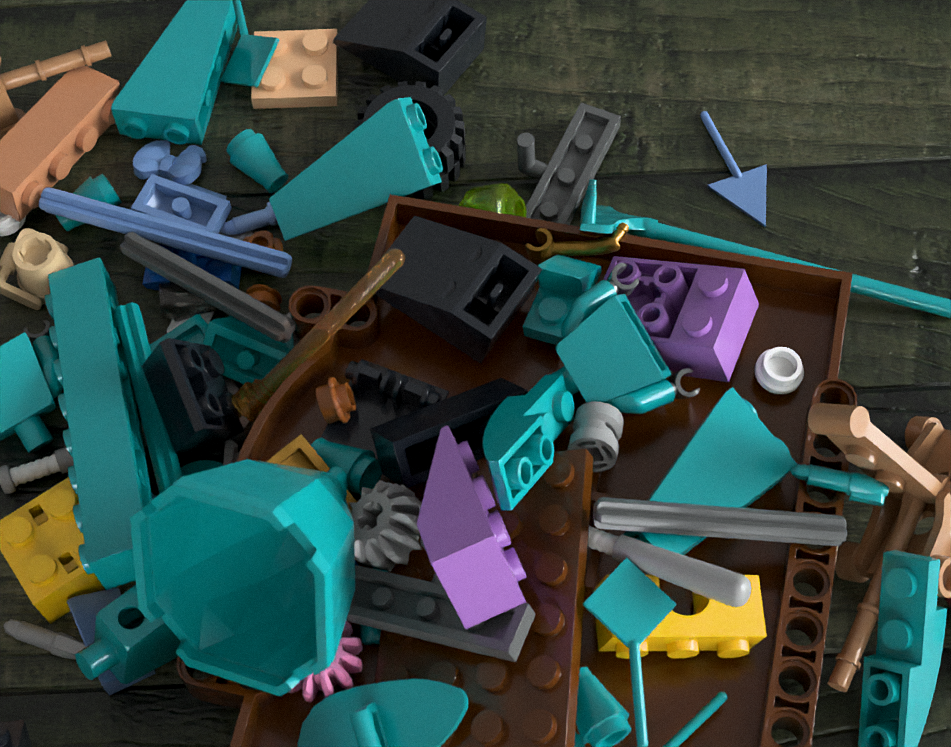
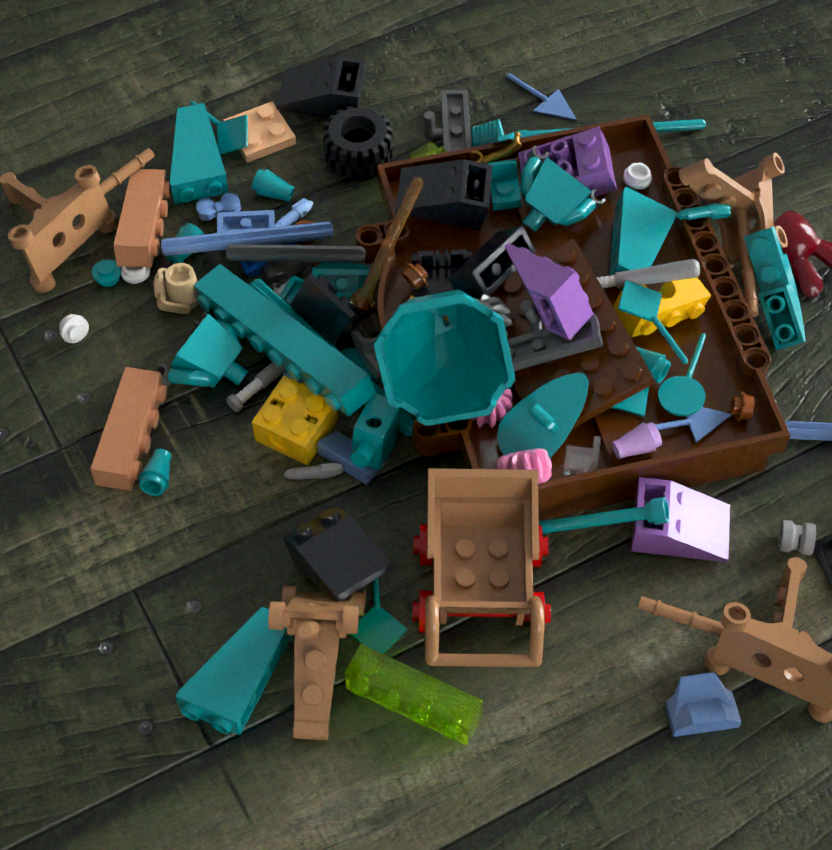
camera: 30 degrees left, 5 degrees down
teal slope [269,97,443,241] -> none
teal slope [483,374,575,511] -> none
light grey wheel [567,401,624,472] -> none
dark grey axle [593,497,847,546] -> none

